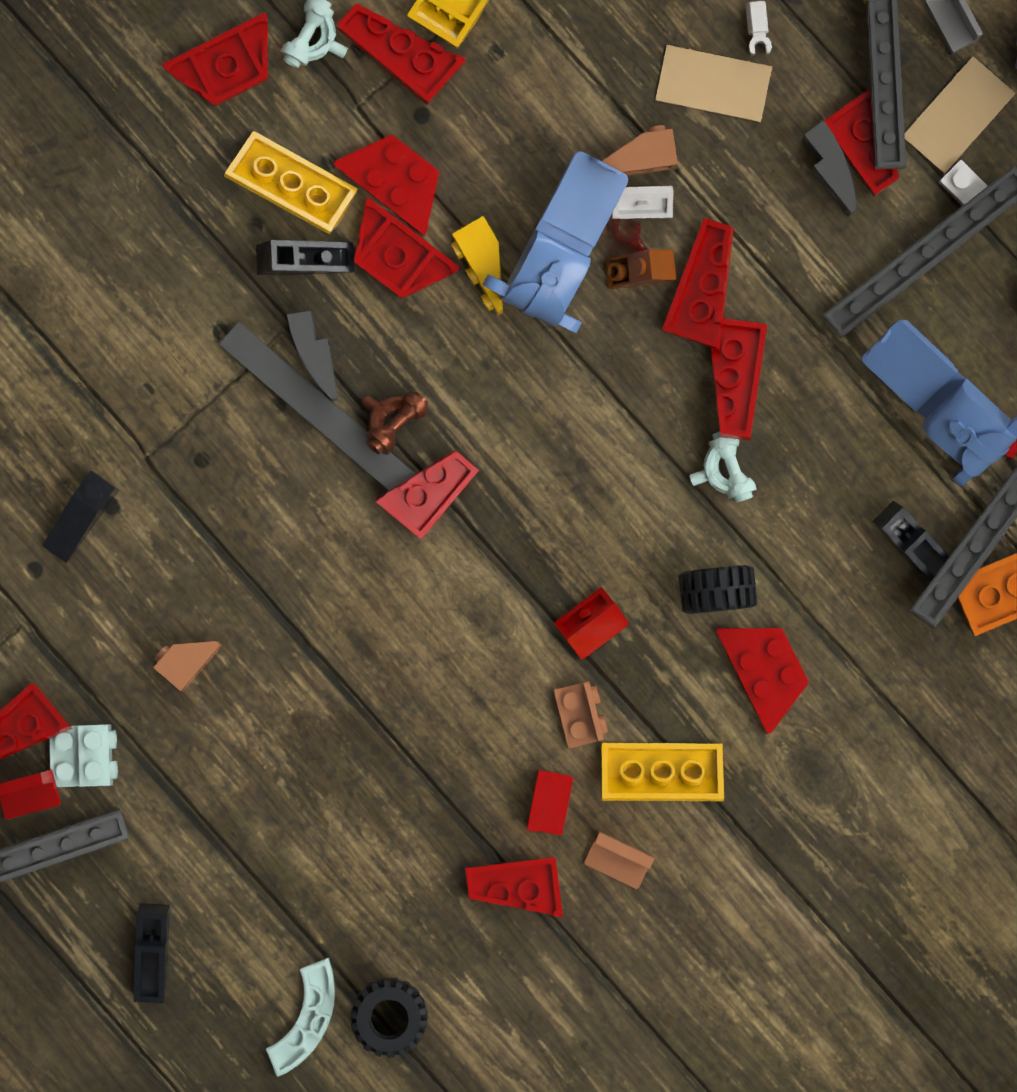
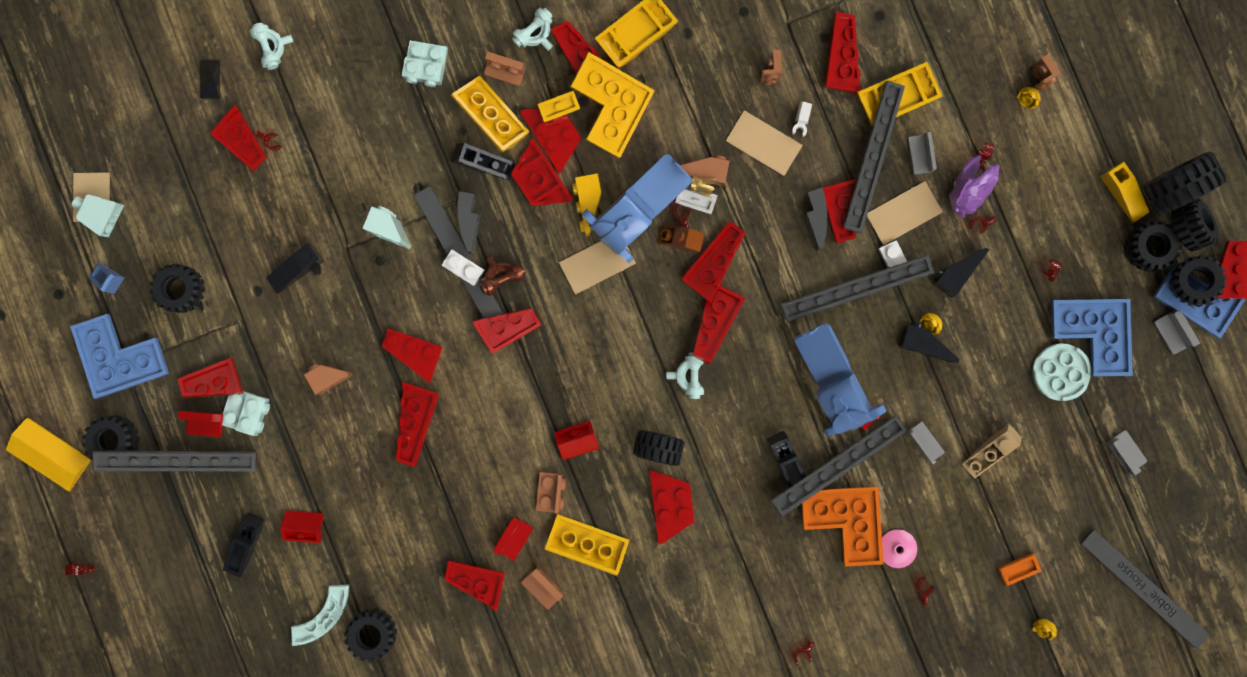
camera: 25 degrees right, 0 degrees up
red wing [162,12,268,107] -> none
none -> red panel [280,510,324,544]
none -> light aqua slope [363,206,411,249]
none -> red wing [382,328,443,383]
none -> red wing [396,382,440,467]
none -> light aqua plate [402,40,448,87]
none -> white plate [442,250,485,286]
none -> nougat bracket [484,51,526,86]
none -> yellow panel [537,91,580,122]
none -> tan window [559,241,636,295]
none -> yellow plate [570,52,655,158]
none -> pearl gold piece [690,176,716,199]

